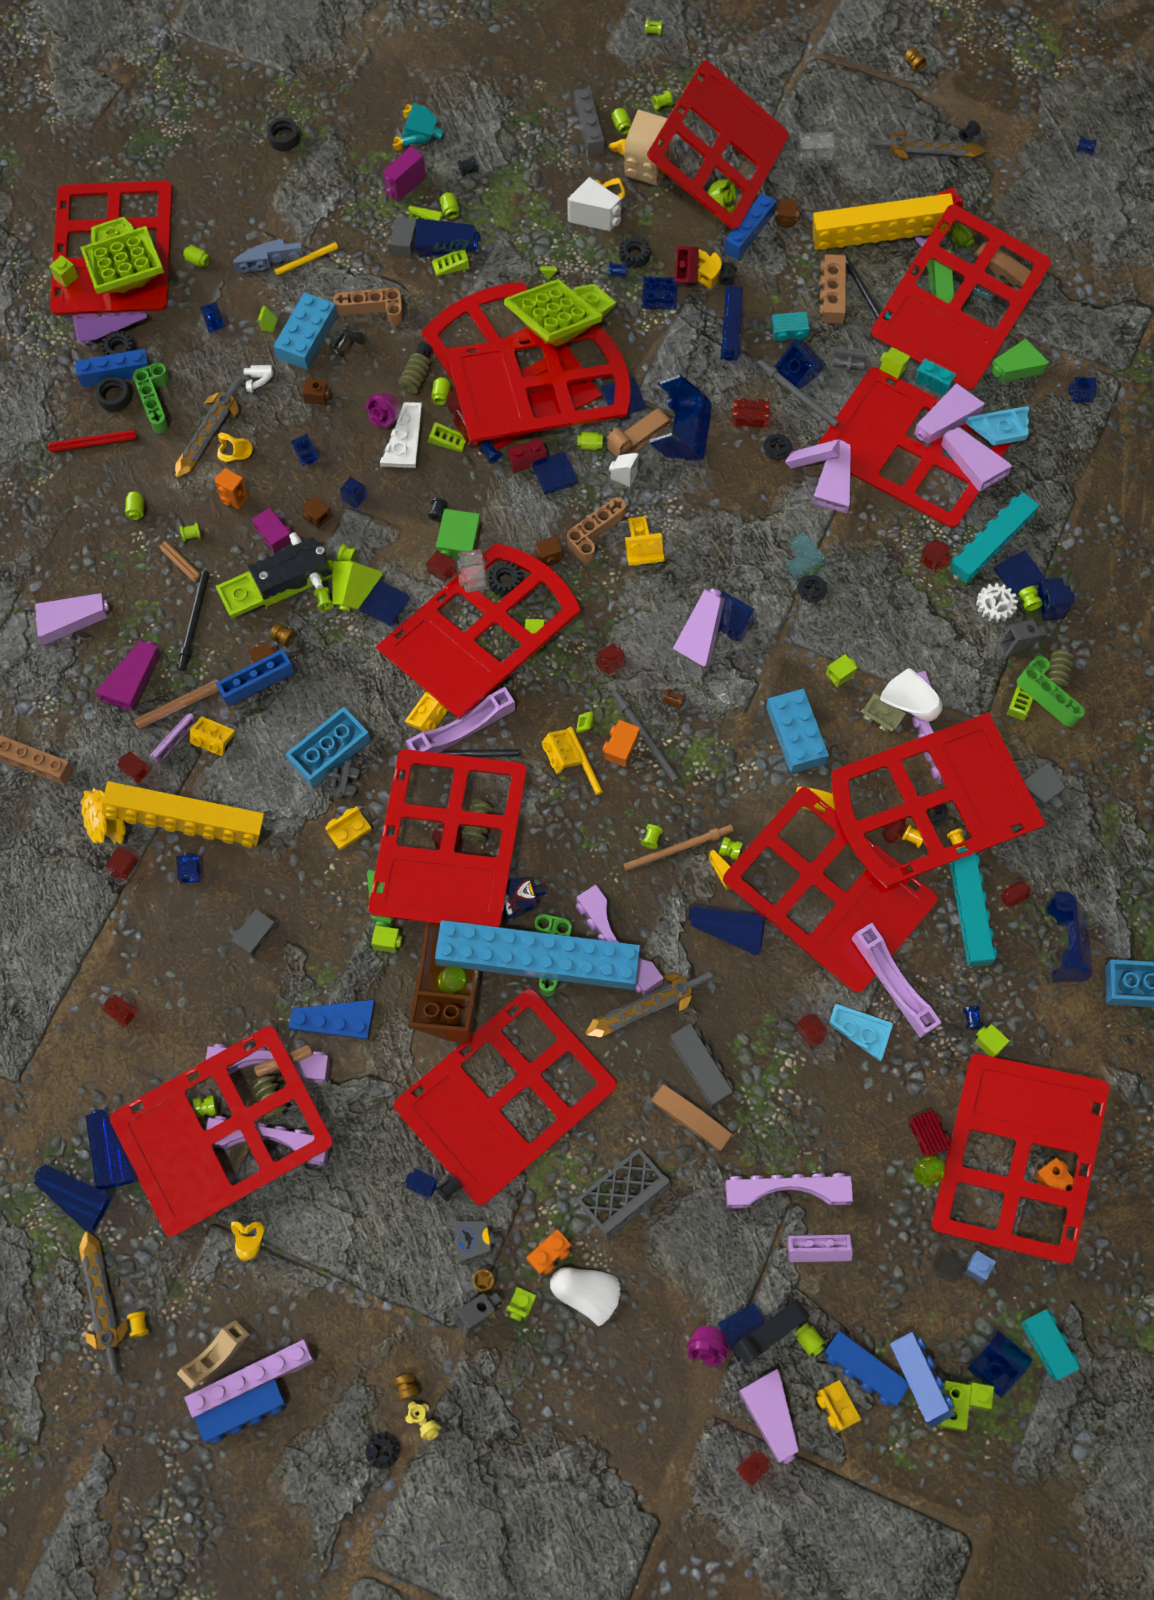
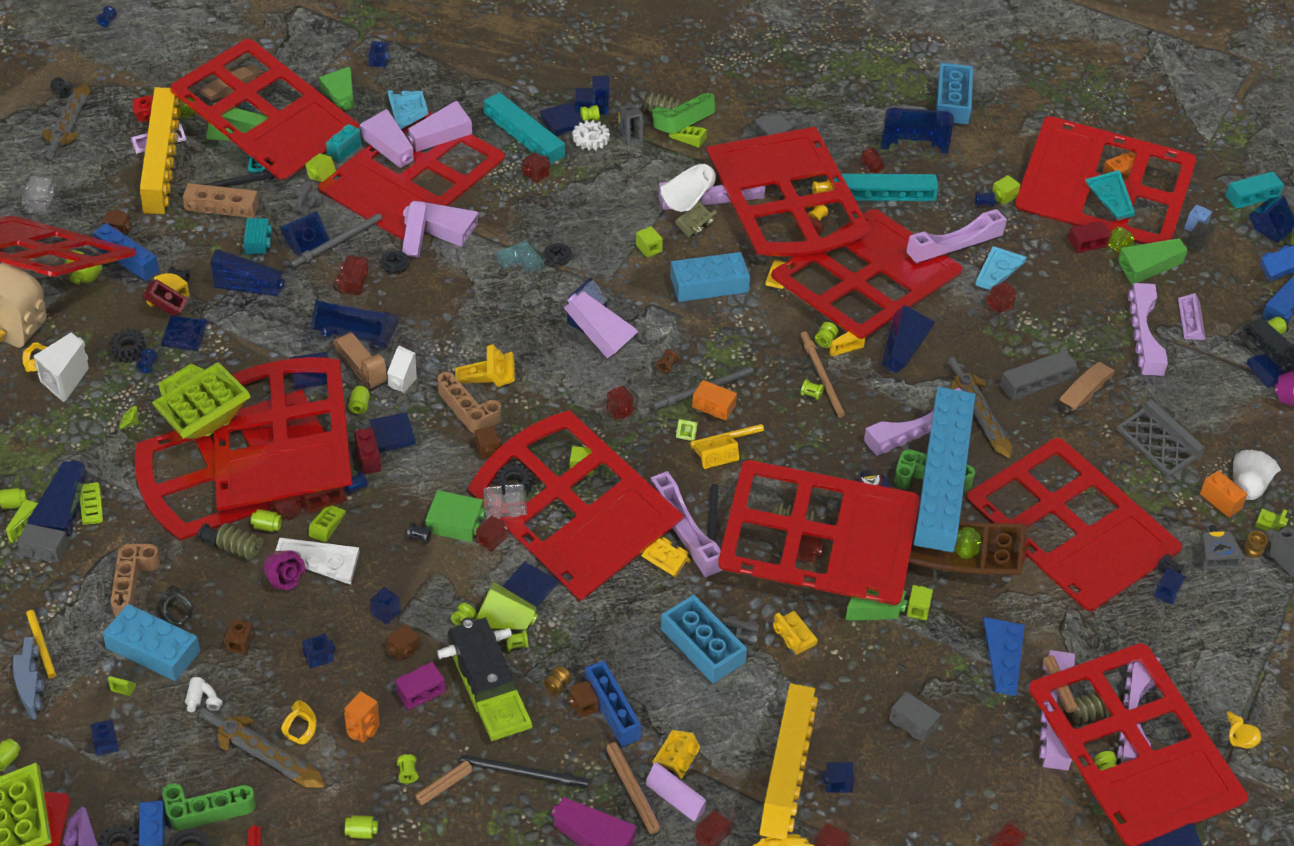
camera: 90 degrees left, 20 degrees down
none -> teal wing [1086,170,1135,220]
none -> bright green slope [1118,238,1187,285]

